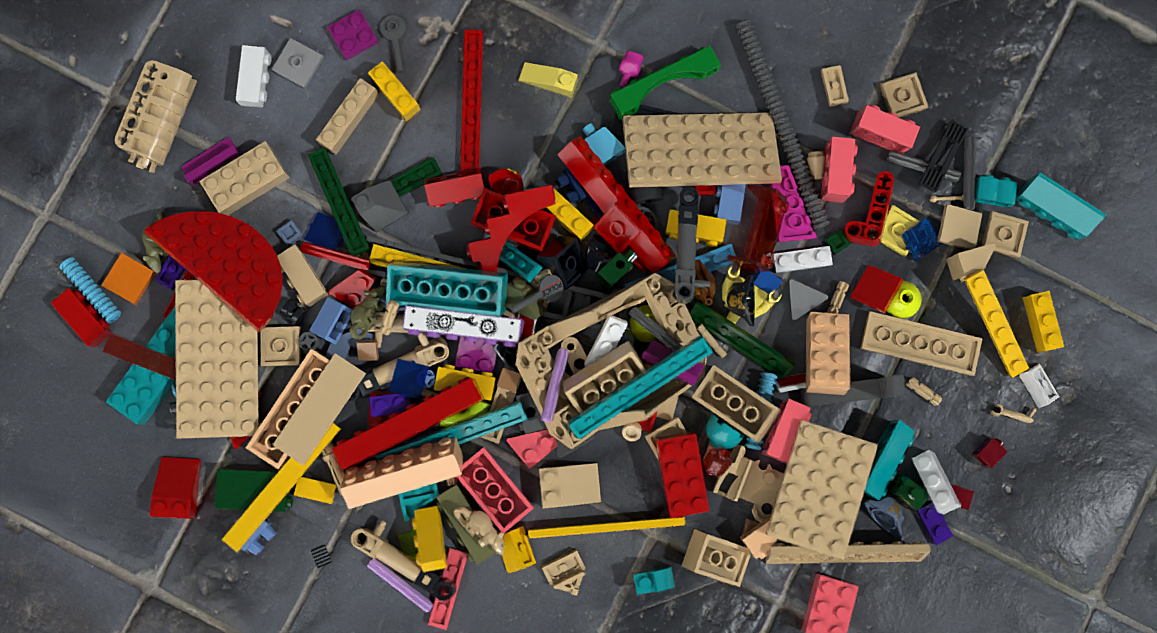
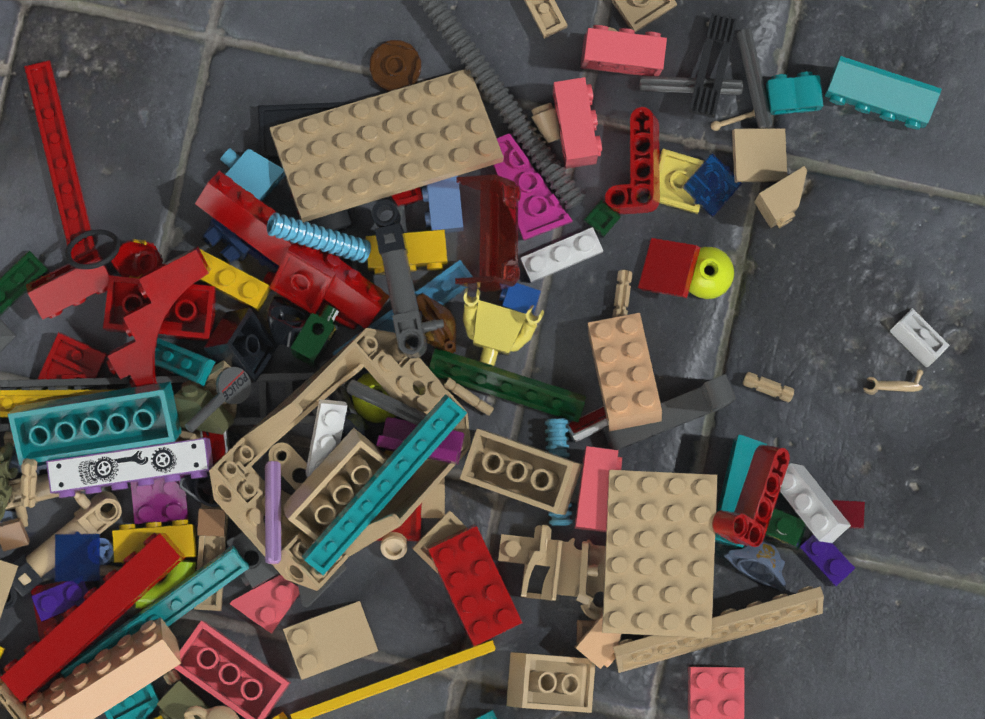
camera: 15 degrees left, 0 degrees up
light yellow slope [519,63,578,98] -> none
green arch [610,46,721,120] -> none
dark pink piece [619,51,644,88] -> none
clear red head [703,447,732,477] -> none
teal cylinder [705,413,745,449] -> none
black hat [727,275,755,326] -> none
piece [789,279,828,320] -> none
tan plate [860,311,982,376] -> none
yellow plate [963,269,1029,378] -> none
dark red brick [972,438,1008,468] -> none
tan tile [982,211,1029,258] -> none
yellow brick [1023,291,1064,353] -> none
none -> red wing [38,332,108,380]
none -> black tyre [65,229,120,270]
none -> medium azure piece [267,213,371,263]
none -> reddish brown tile [370,40,421,92]
none -> tan piece [576,541,599,608]
none -> red beam [712,445,790,547]

